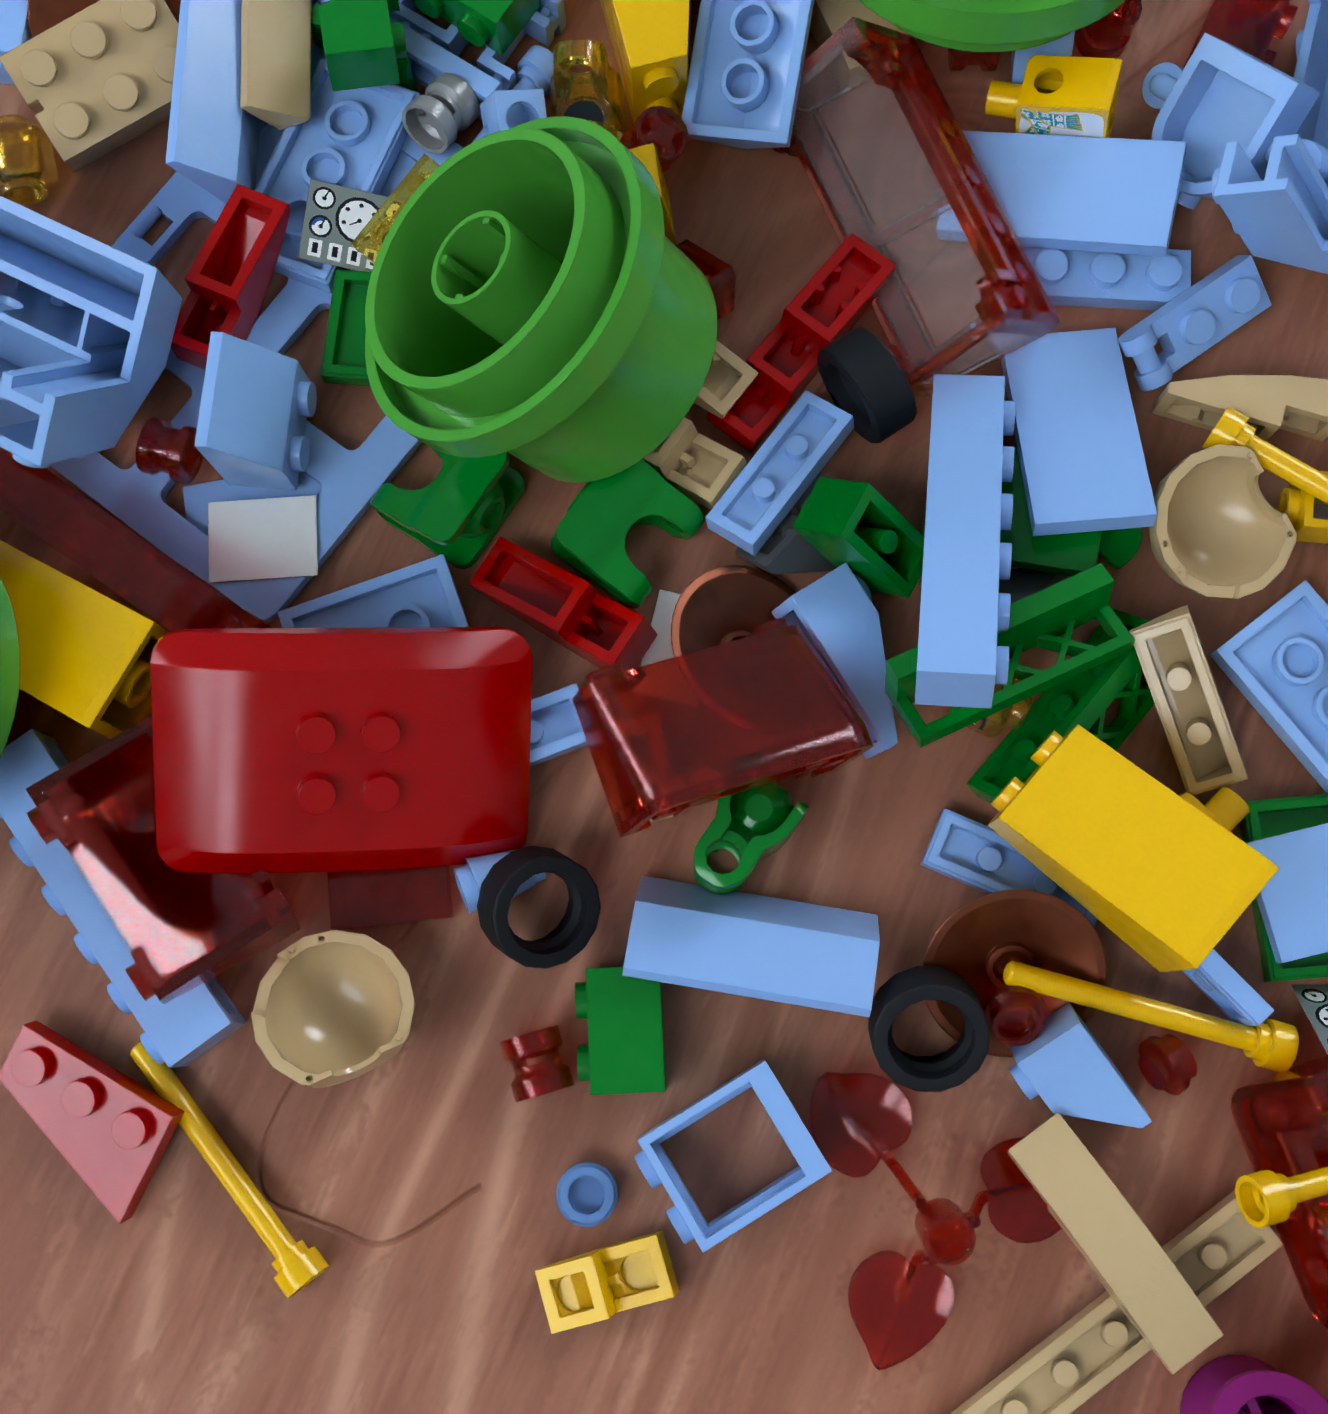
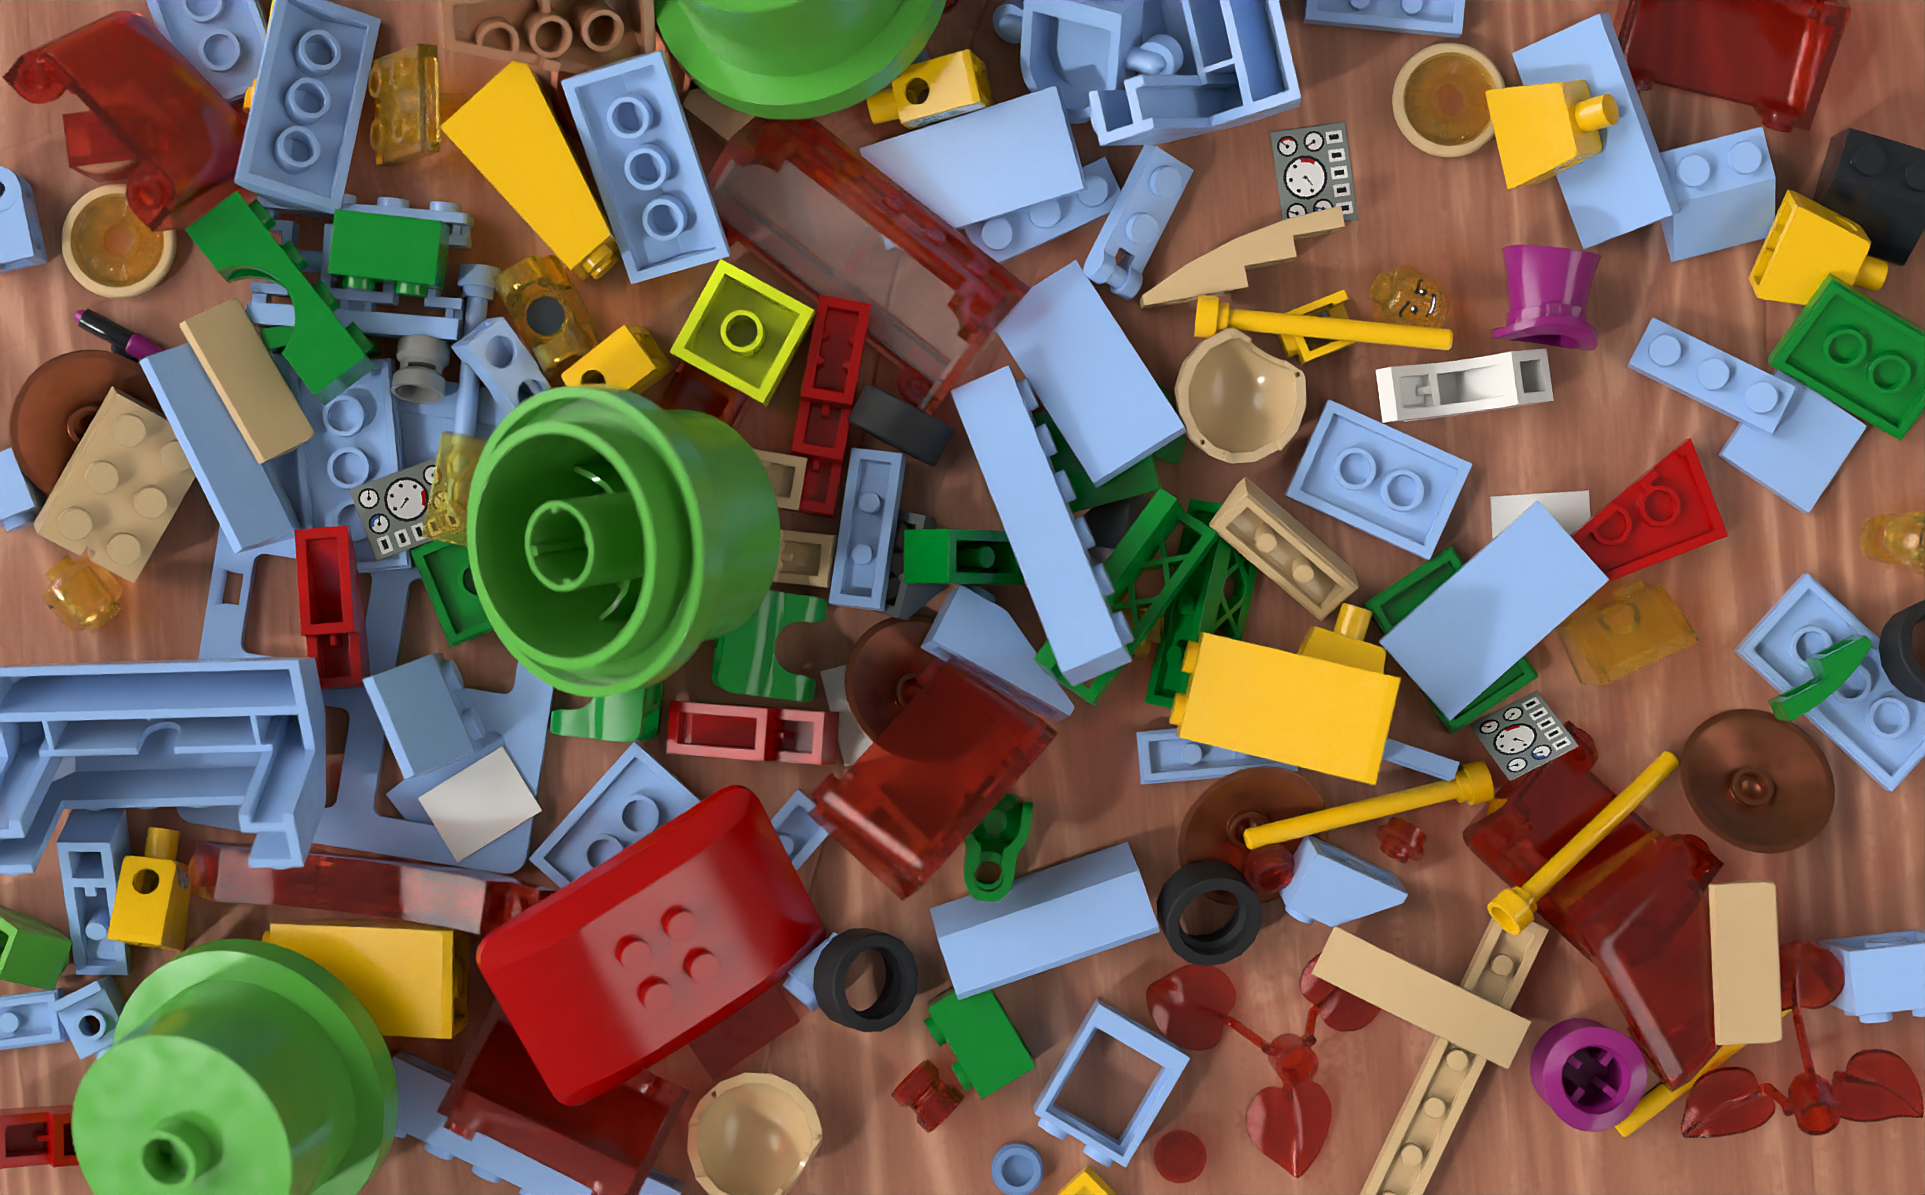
camera: 30 degrees left, 10 degrees up
clear red wheel [136,417,204,485] -> none
clear red wheel [620,106,689,174] -> none
none -> neon yellow brick [670,259,816,408]
none -> clear red plate [1154,1130,1207,1183]

